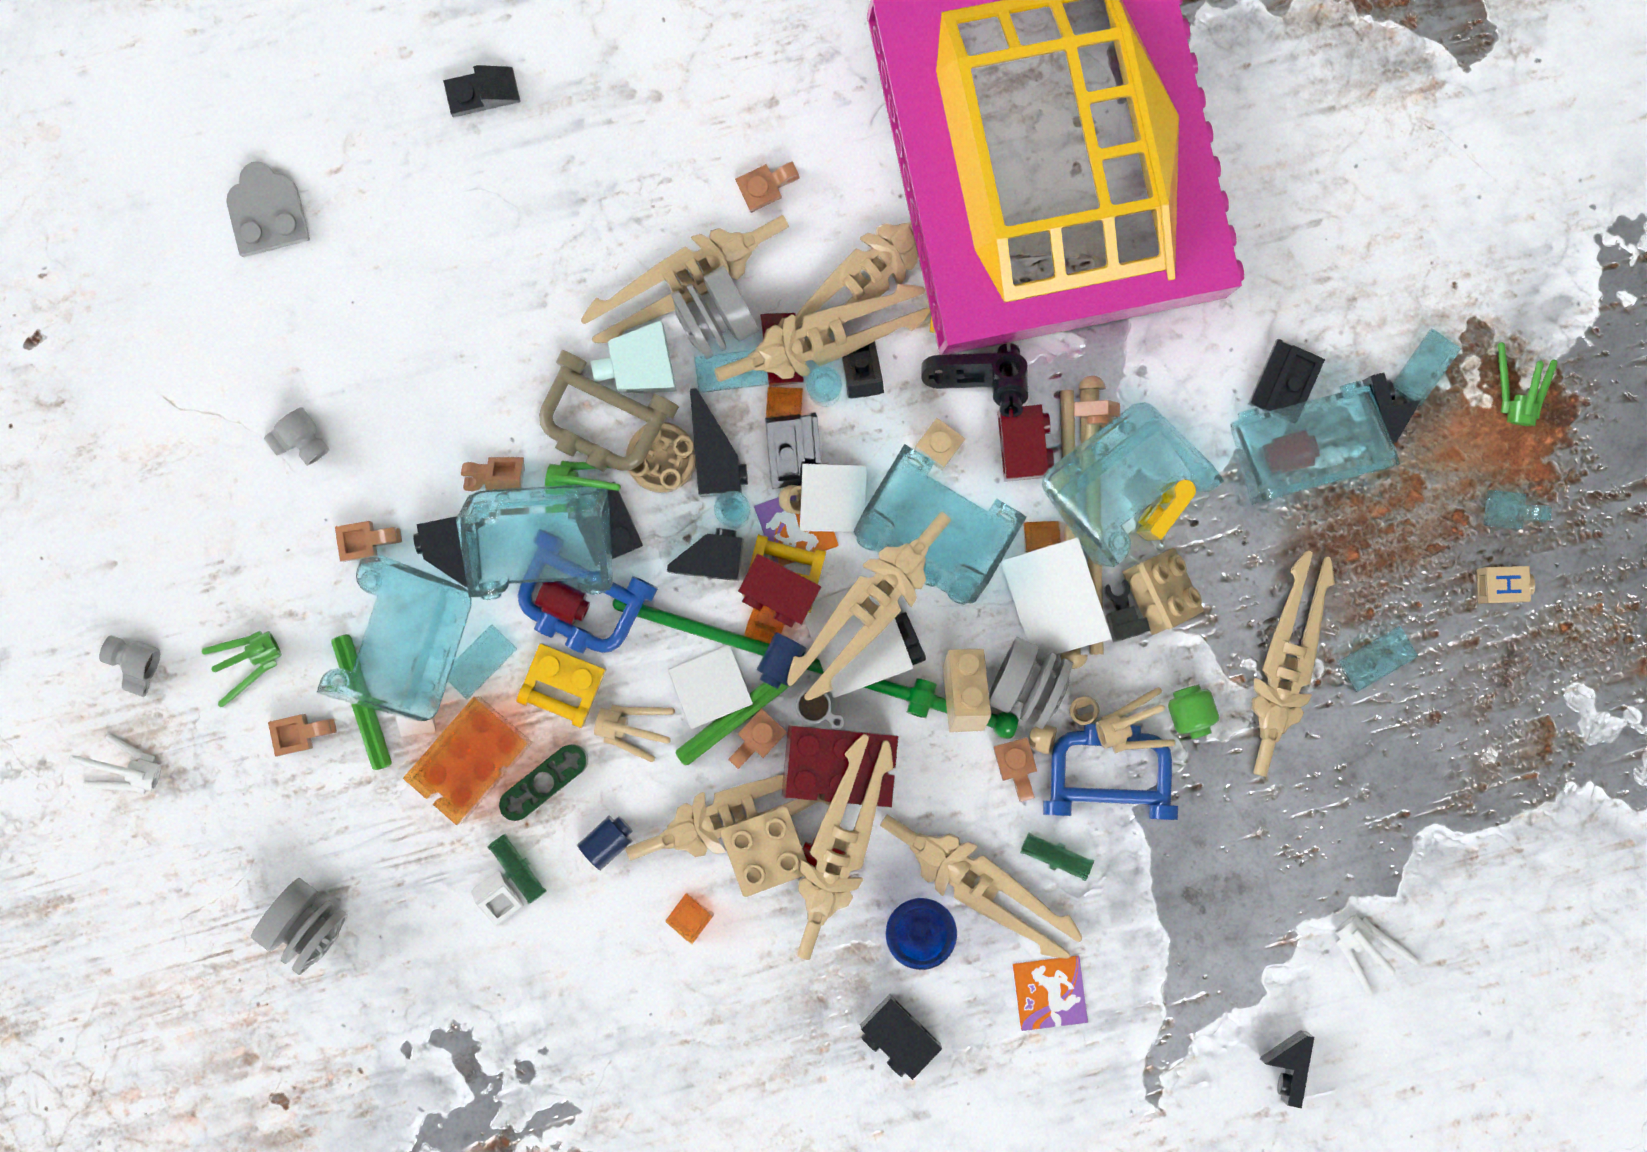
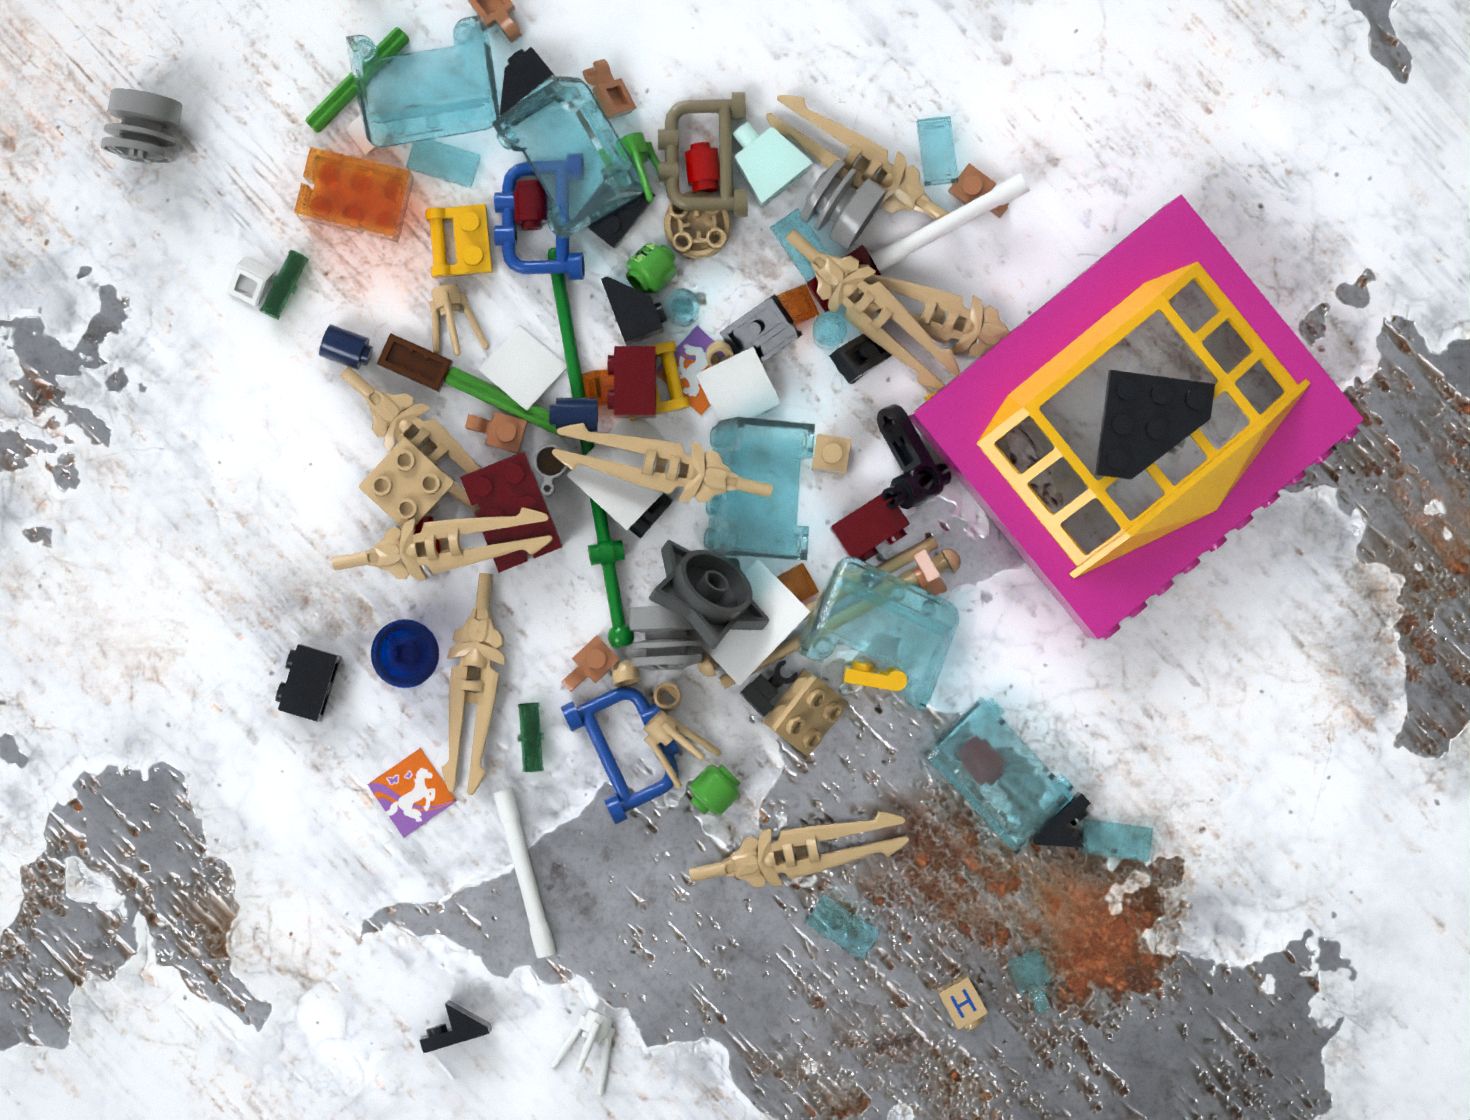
camera: 60 degrees right, 0 degrees up
nougat plate [268,714,337,757] -> none
dark green beam [499,744,588,821] -> none
clear orange slope [665,893,714,944] -> none
black slope [690,388,748,497] -> none
tan brick [943,649,991,732] -> none
black plate [1248,339,1325,425] -> none
bright green plant [1498,342,1558,427] -> none
none -> reddish brown plate [377,333,453,393]
none -> white piece [493,788,557,958]
none -> bright green head [626,243,676,294]
none -> dark grey plate [649,540,770,650]
none -> red brick [684,142,720,193]
none -> white piece [870,173,1030,272]
none -> clear light blue tile [916,116,958,186]
none -> black plate [1095,370,1215,480]

